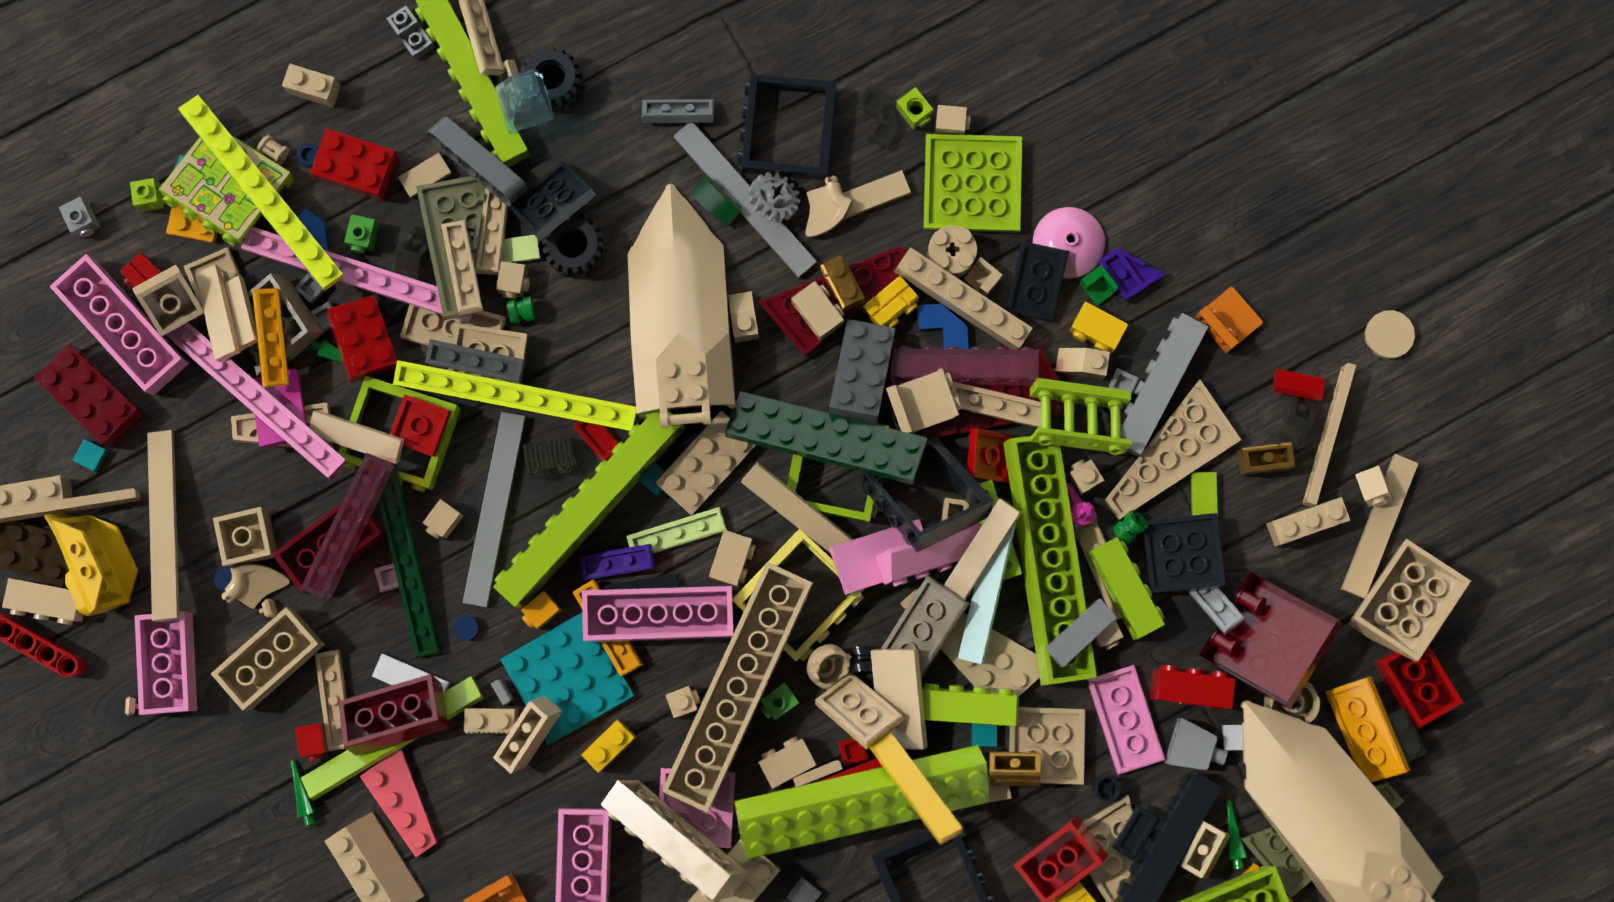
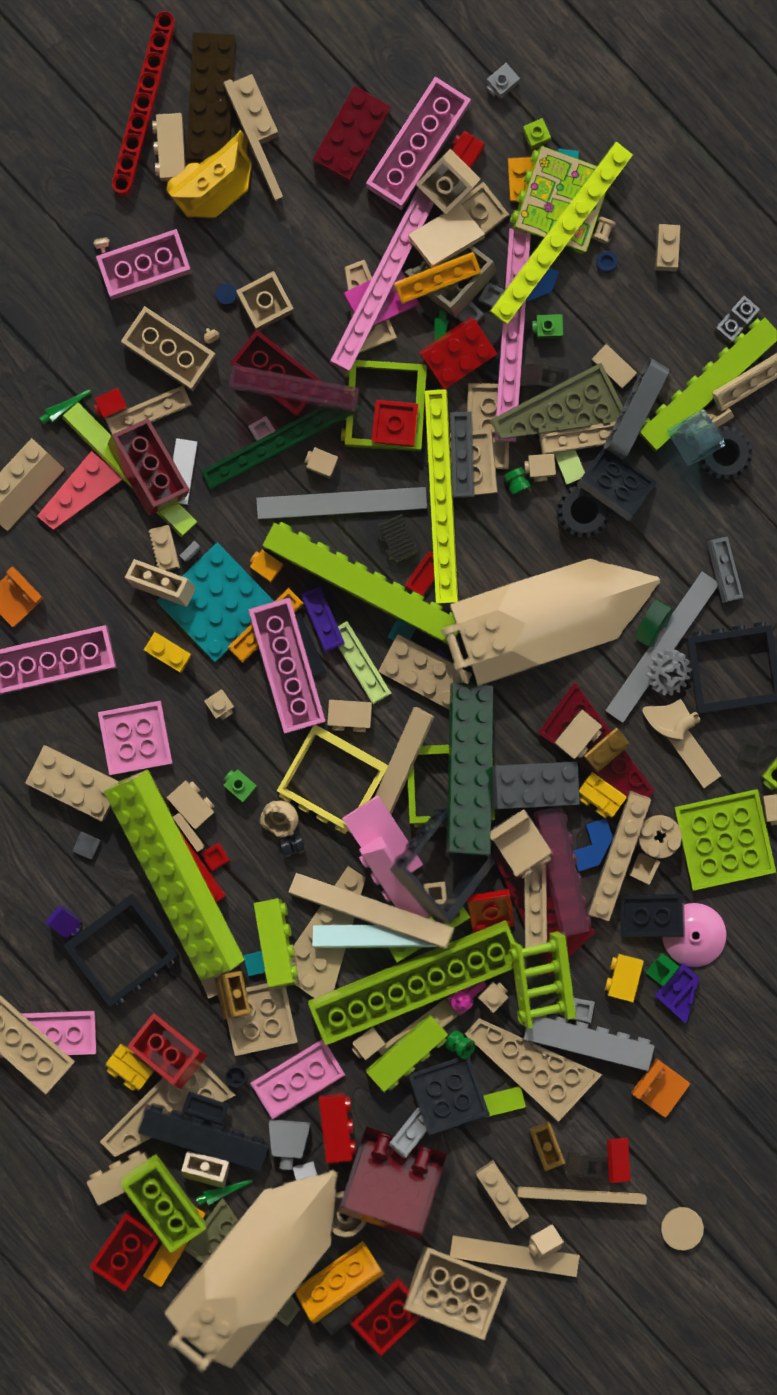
camera: 70 degrees right, 5 degrees up
teal tile [72,439,108,472] -> none
tan tile [147,430,180,623] -> none
tan tile [196,265,240,362] -> none
tan arm [221,563,289,609] -> none
tan tile [309,410,404,464] -> none
red brick [310,128,400,202] -> none
tan tile [441,220,483,315] -> none
dark blue tile [454,616,479,641] -> none
brick [601,780,748,900] -> none
tan brick [662,562,814,813] -> none
tan slope [728,291,759,343] -> none
tan tile [815,672,903,749] -> none
yellow tile [869,731,962,845] -> none
tan tile [871,649,927,749] -> none
dark tan tile [881,576,969,679] -> none
light grey tile [1045,599,1117,667] -> none
tan slope [1055,348,1110,380] -> none

